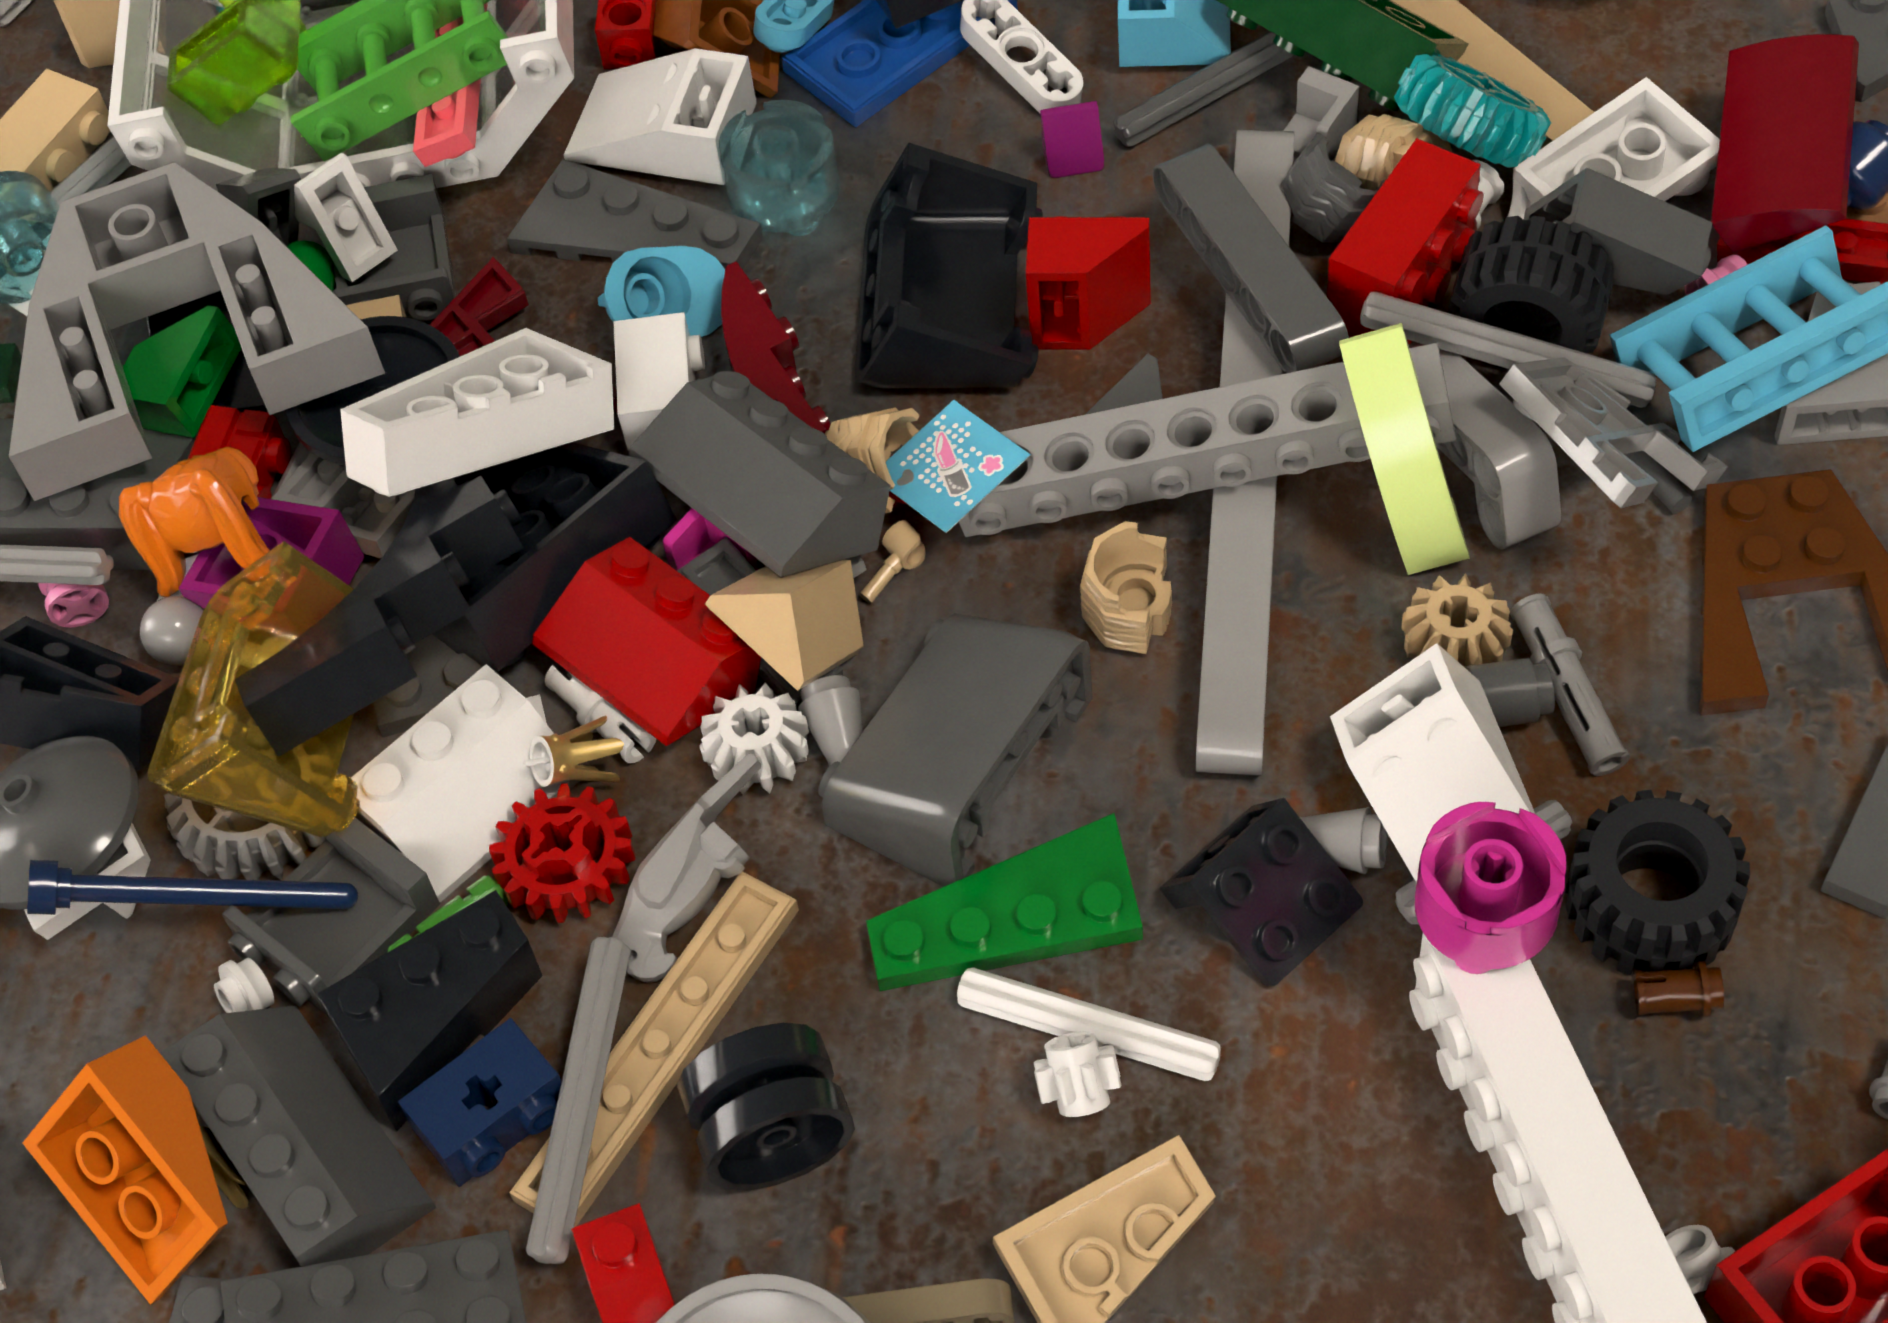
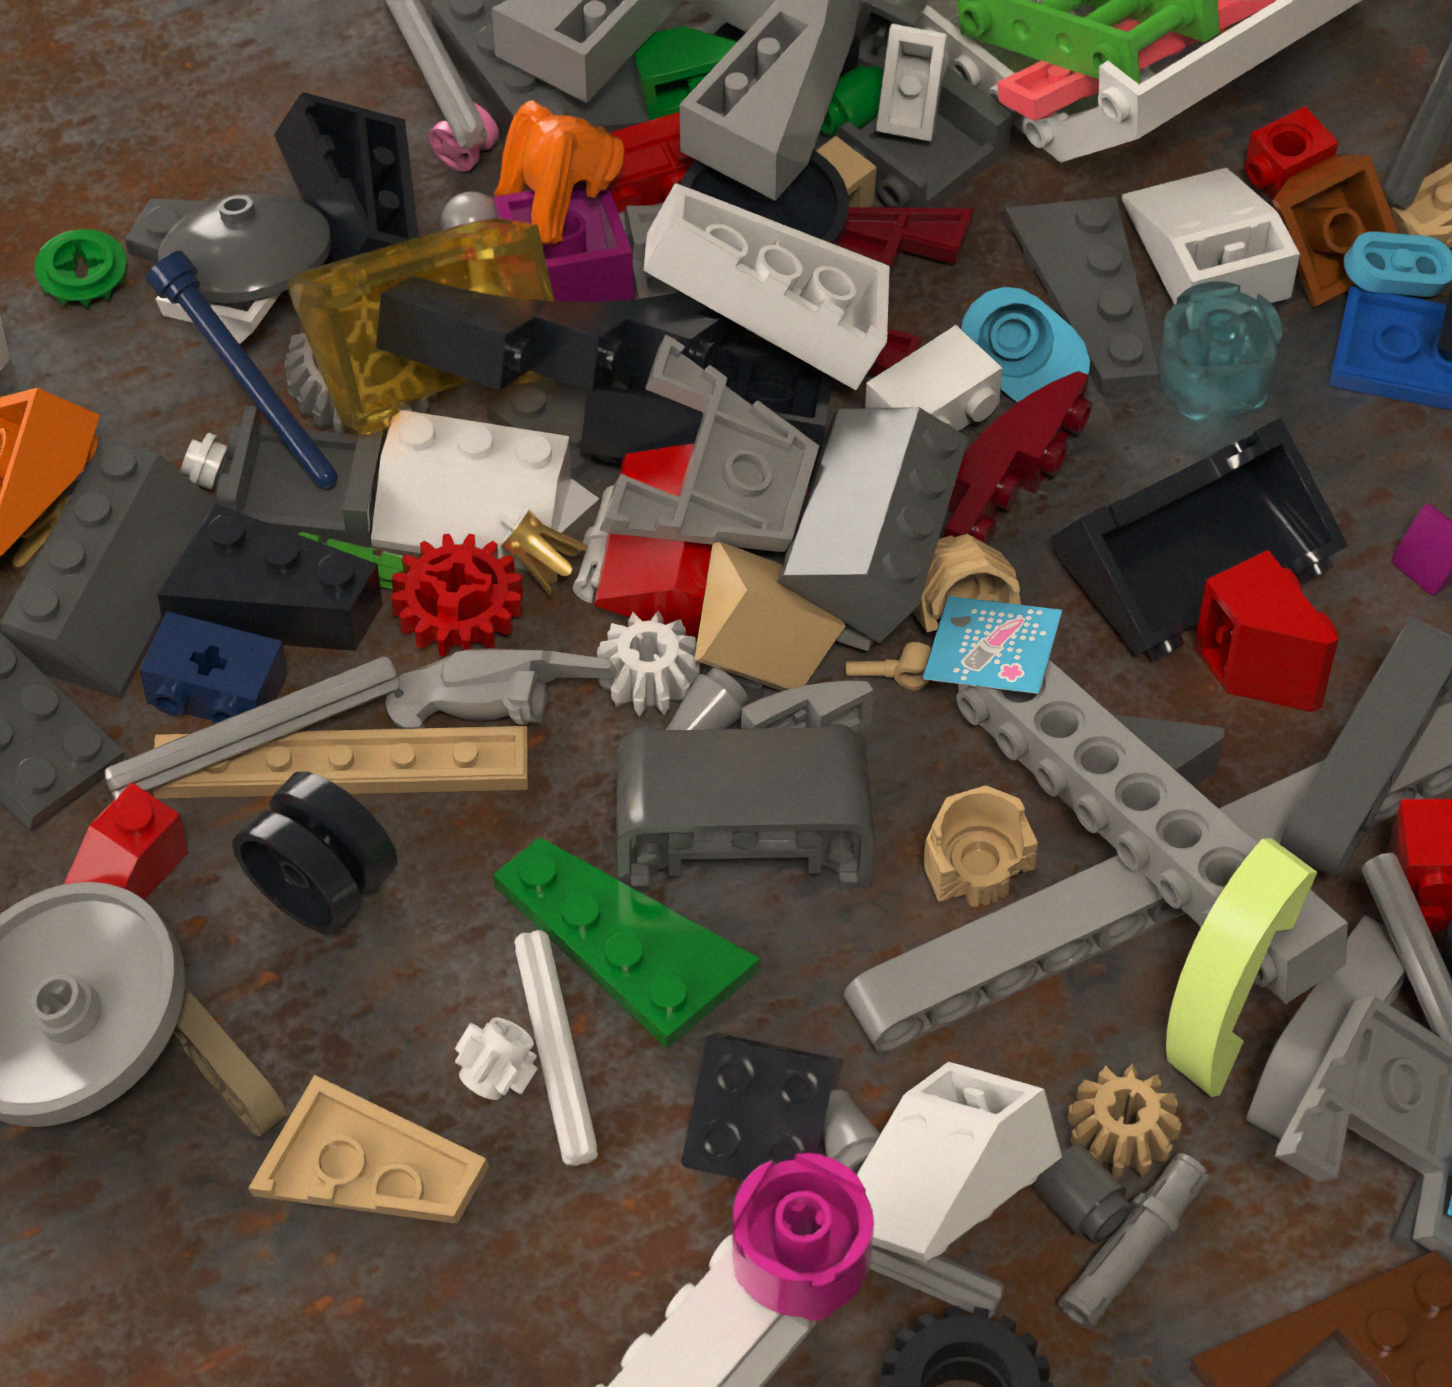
camera: 50 degrees right, 0 degrees up
none -> light grey wing [600,335,819,552]
none -> light grey slope [741,681,874,731]

